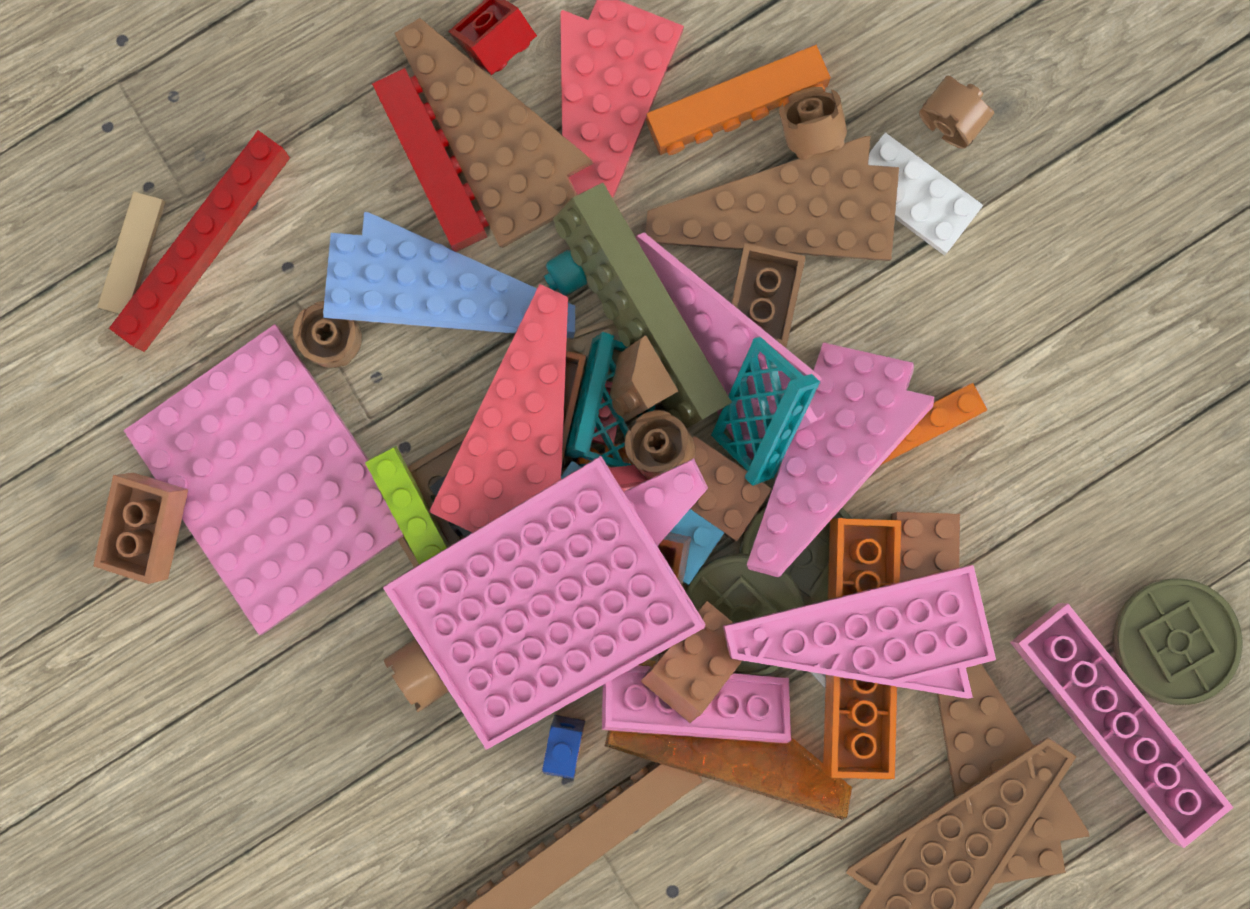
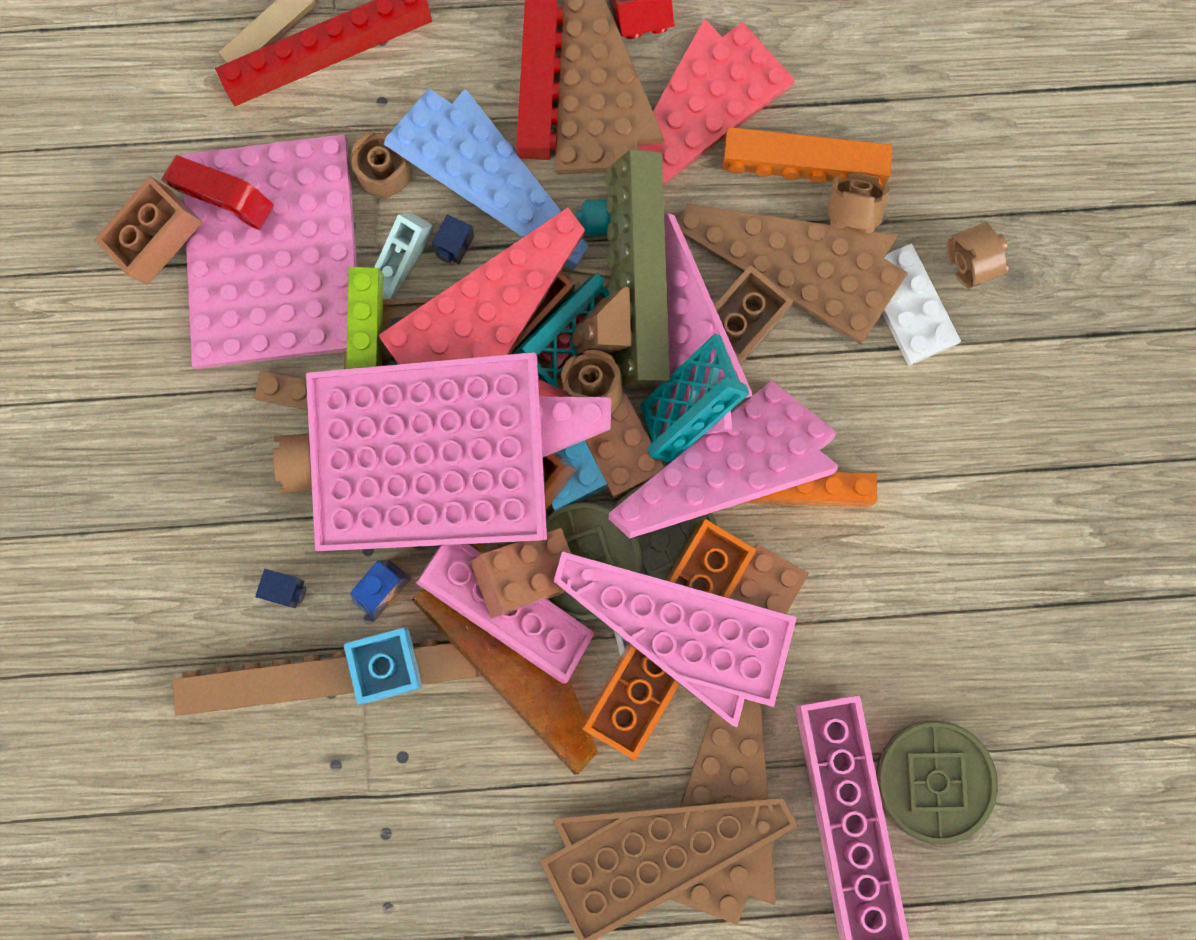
camera: 20 degrees right, 5 degrees down
none -> red beam [161,155,274,230]
none -> medium nougat plate [254,371,308,410]
none -> dark blue brick [255,569,306,609]
none -> medium azure brick [344,628,423,705]
none -> light aqua slope [374,212,434,299]
none -> dark blue brick [432,214,474,264]

